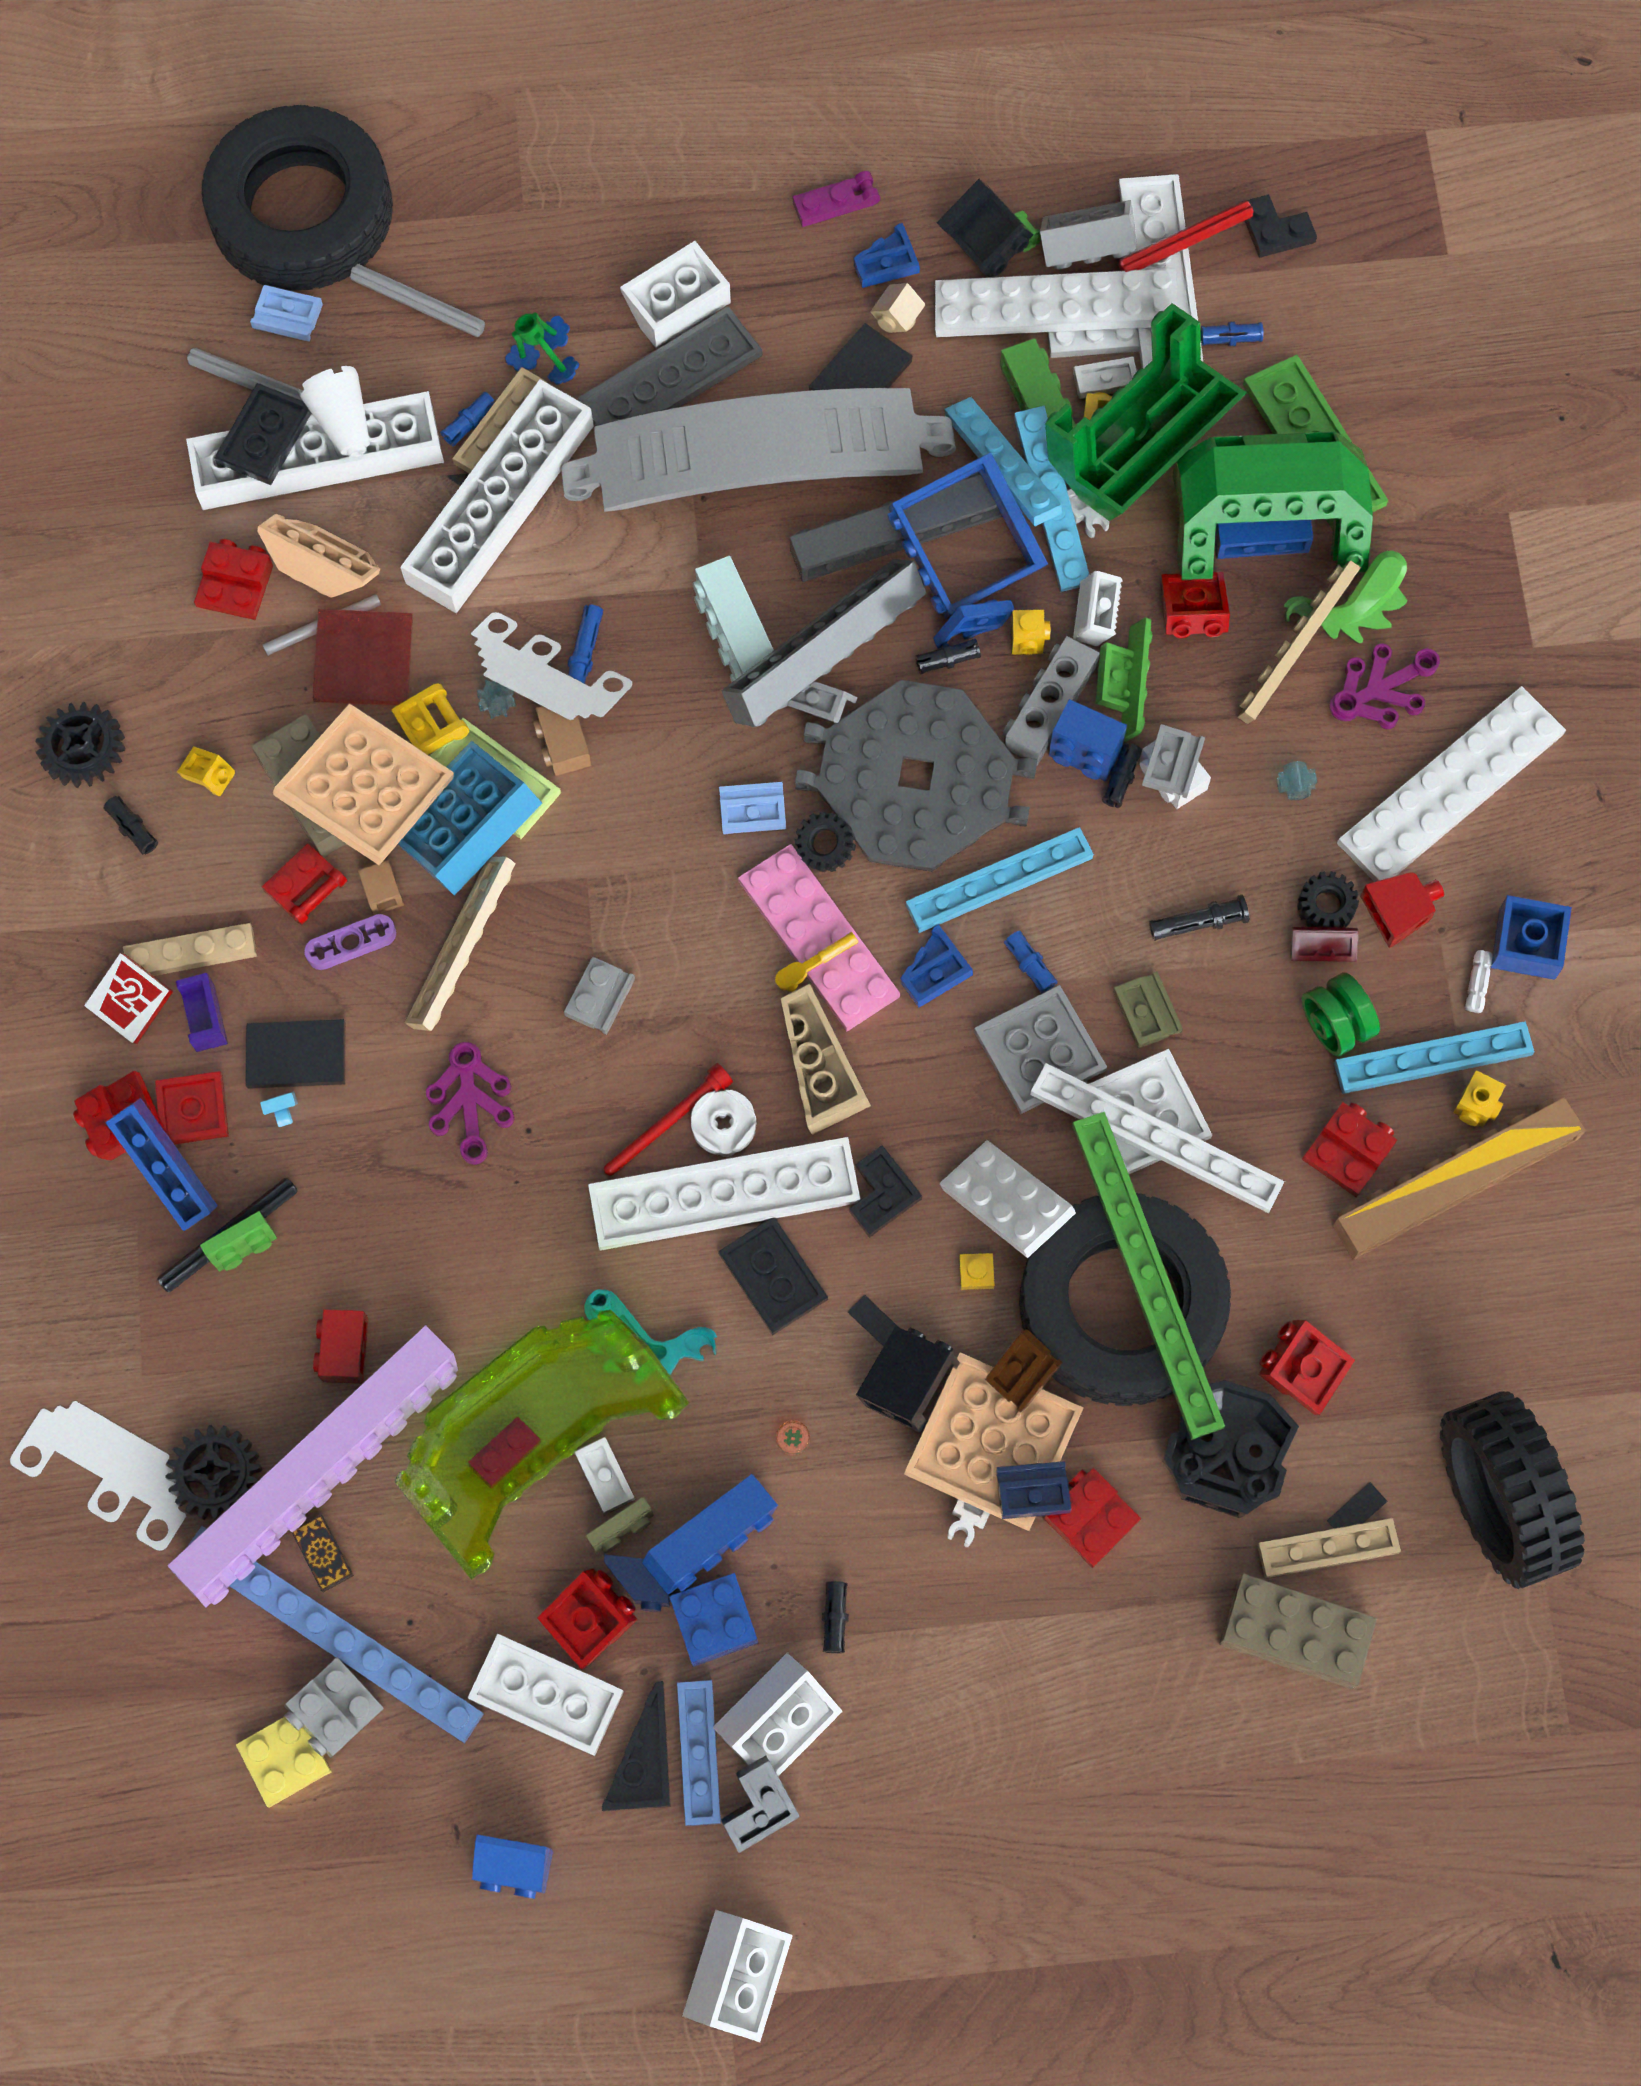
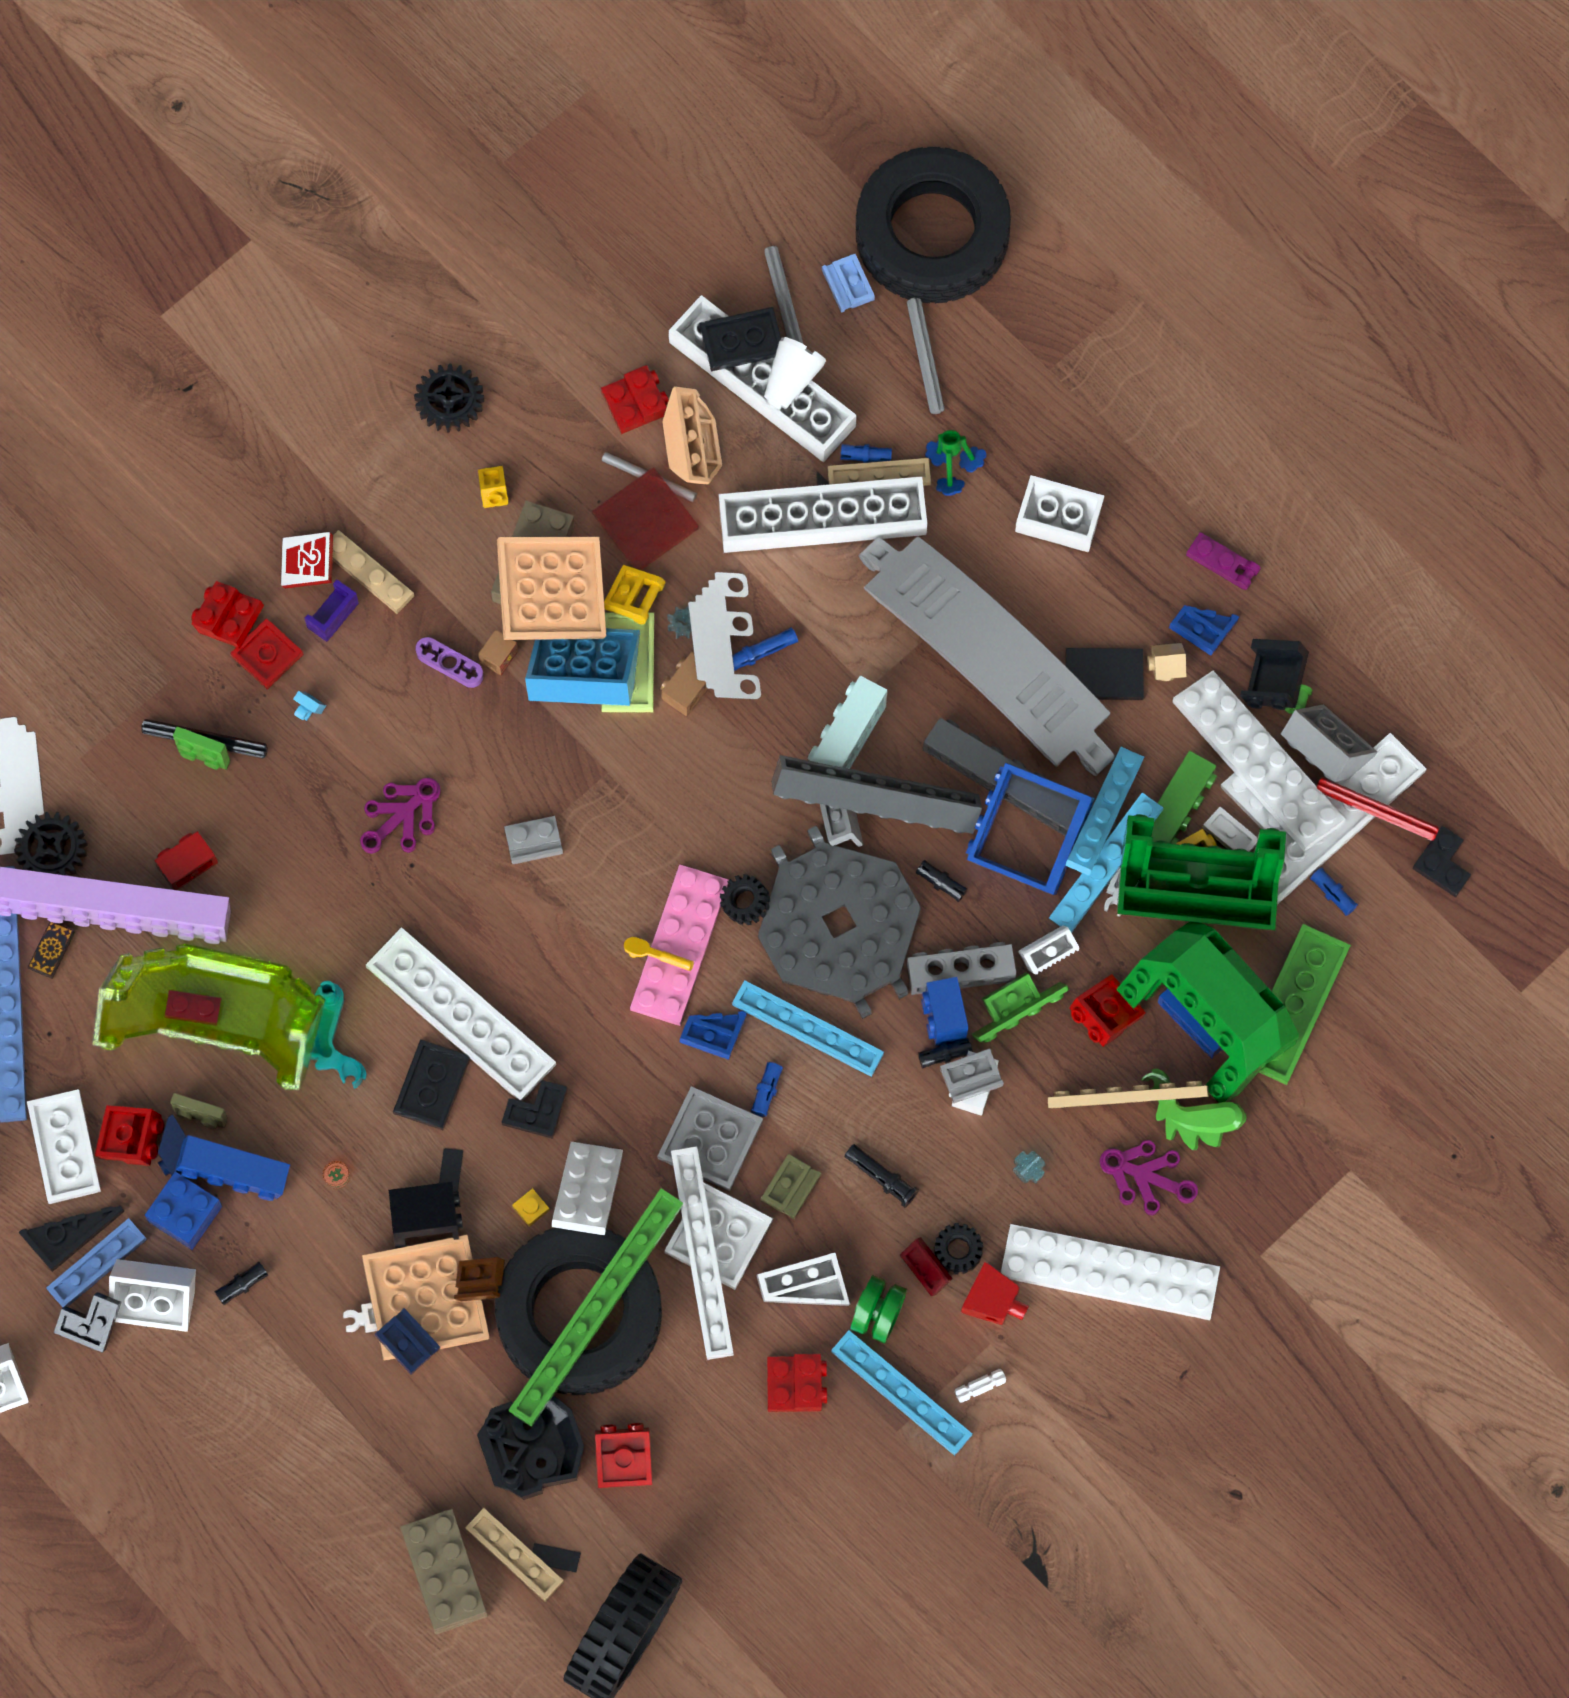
camera: 50 degrees right, 0 degrees up
black pin [103,796,158,855] -> none
blue brick [105,1098,218,1231] -> none
black tile [246,1019,346,1089] -> none
red plate [261,843,348,925] -> none
tan plate [405,856,516,1031] -> none
white plate [575,1437,635,1515] -> none
dark grey plate [578,306,763,426] -> none
red piece [604,1063,734,1176] -> none
white plate [691,1090,757,1157] -> none
light blue plate [719,782,786,834] -> none
tan wedge [781,984,871,1135] -> none
blue wing [933,599,1015,649] -> none
yellow brick [1011,610,1051,655] -> none
red plate [1044,1468,1141,1568] -> none
medium nougat brick [1333,1097,1586,1260] -> none
yellow brick [1453,1070,1506,1127] -> none
blue brick [1491,895,1572,980] -> none
none -> white wedge [757,1253,850,1306]

